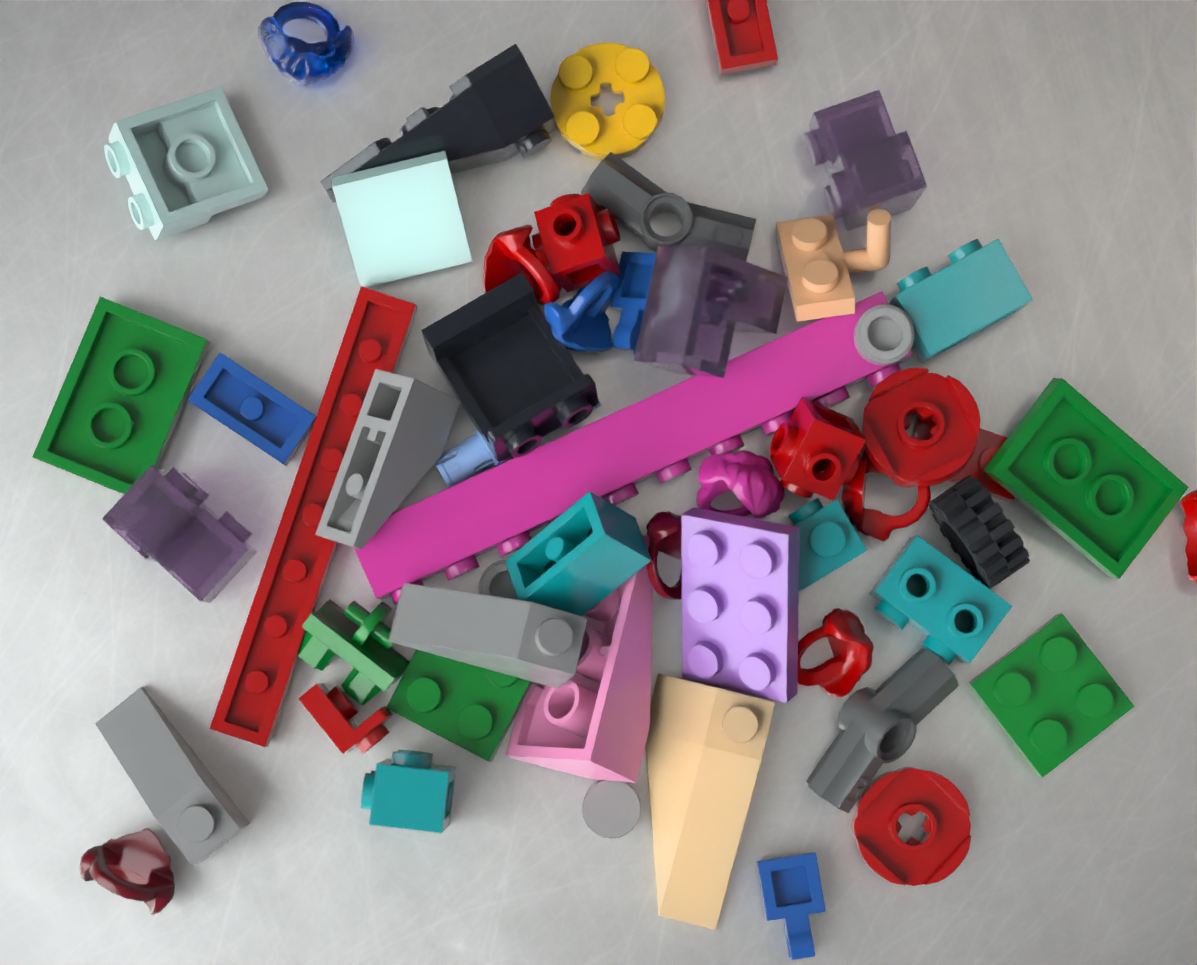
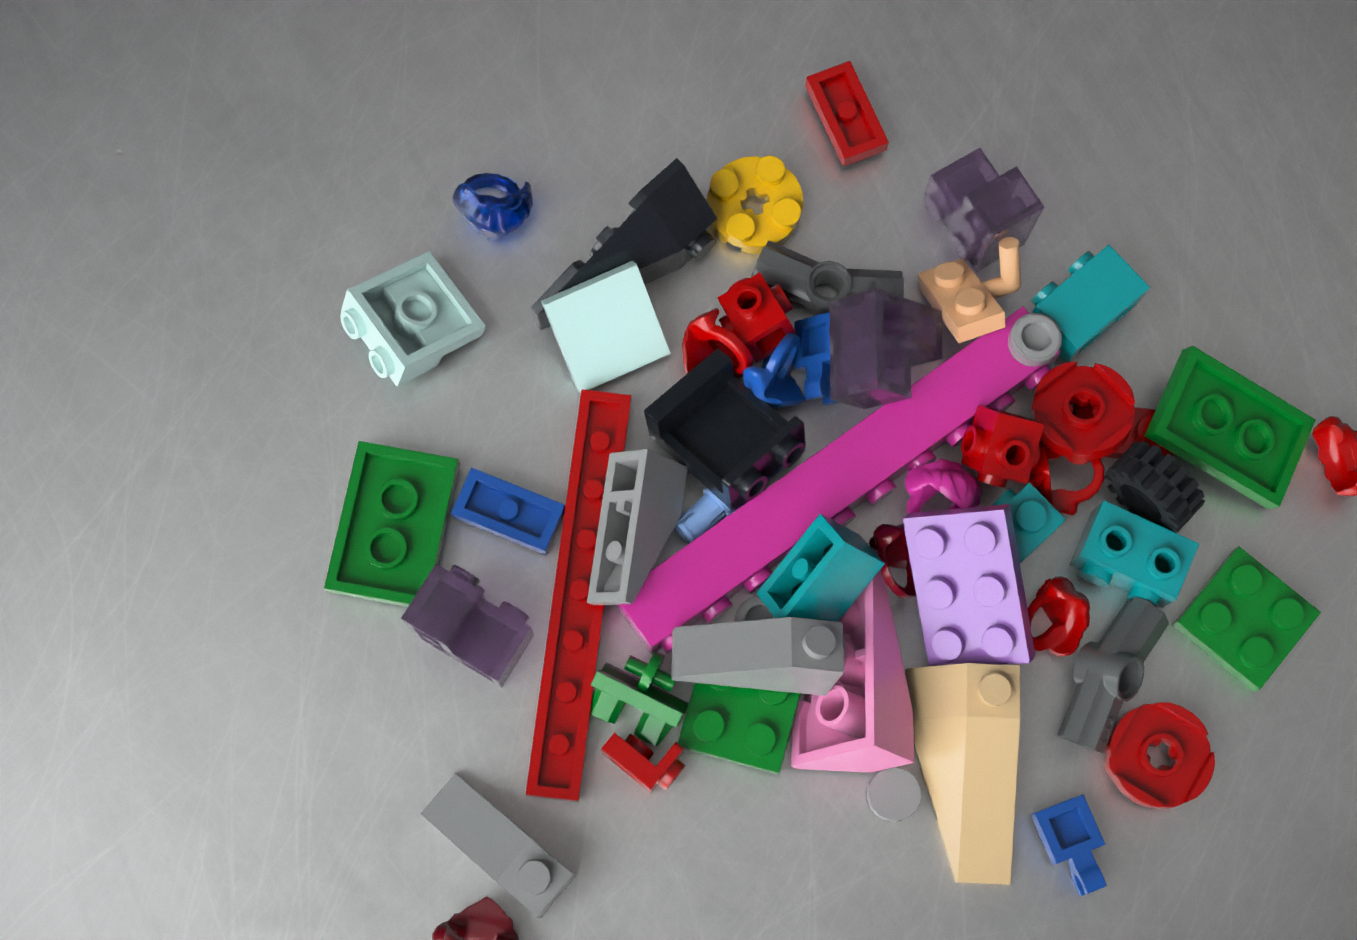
camera: 15 degrees left, 10 degrees down
teal brick [361,749,457,833] -> none

